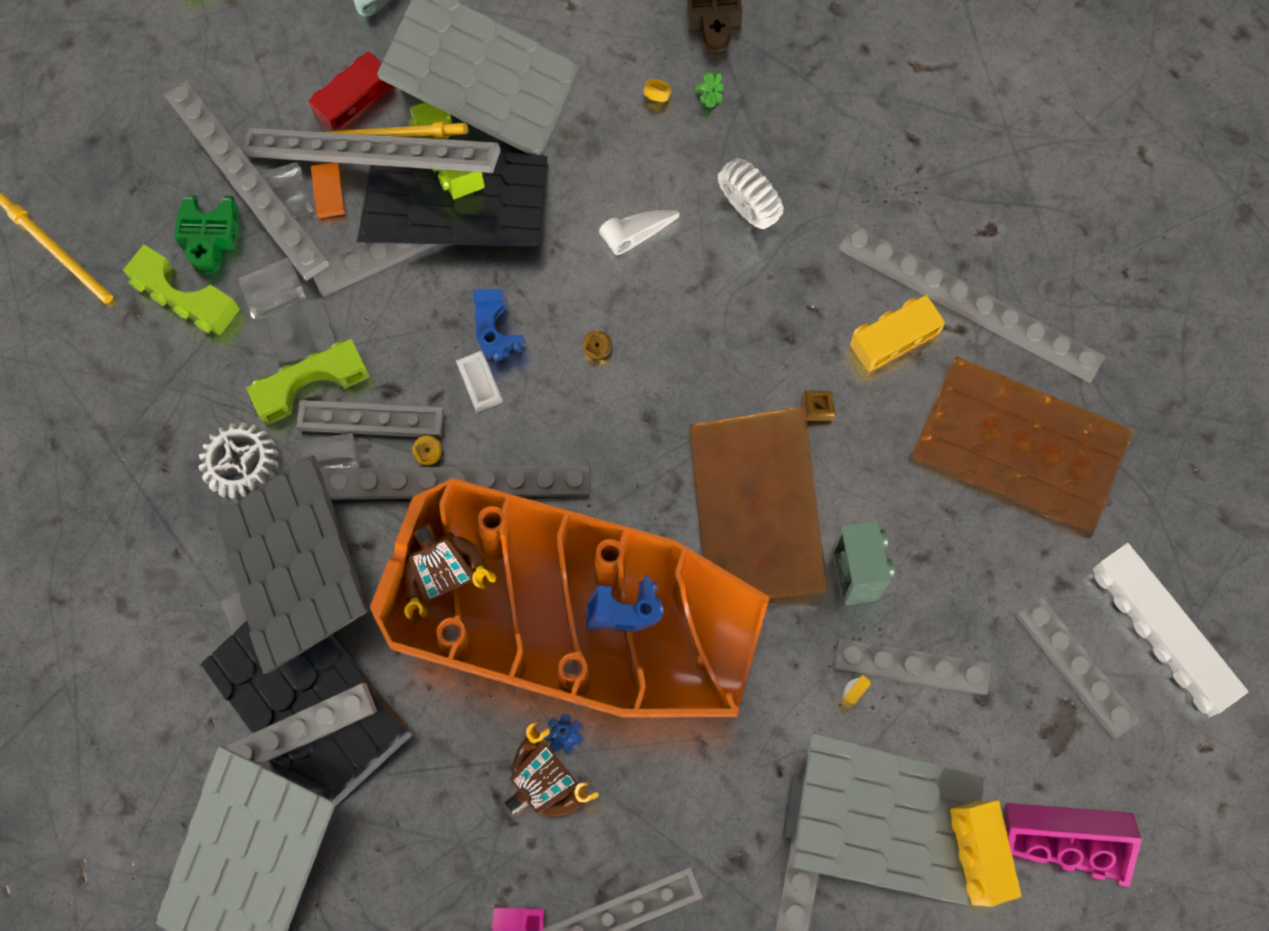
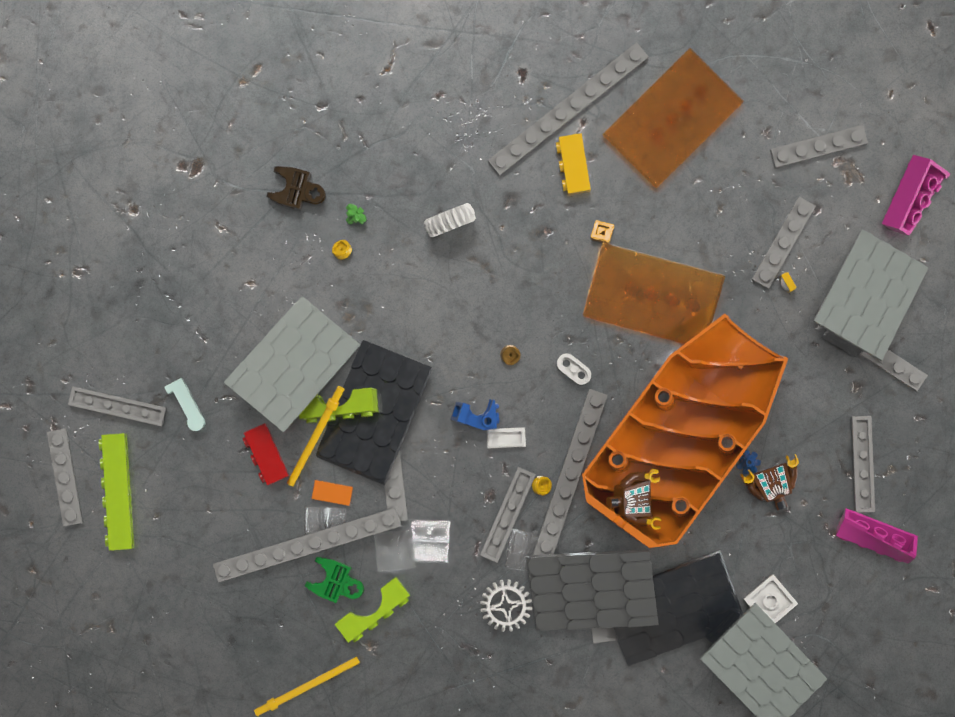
camera: 75 degrees left, 15 degrees up
light grey plate [227,683,377,761] -> none
light grey plate [241,128,501,173] -> none
lime arch [246,339,370,426] -> none
blue tile [585,575,664,632] -> none
white piece [599,210,679,255] -> none
sand green brick [832,520,894,606] -> none
yellow brick [950,800,1022,906] -> none
white brick [1092,543,1249,717] -> none
none -> white plate [557,354,591,385]
none -> white plate [744,574,798,623]

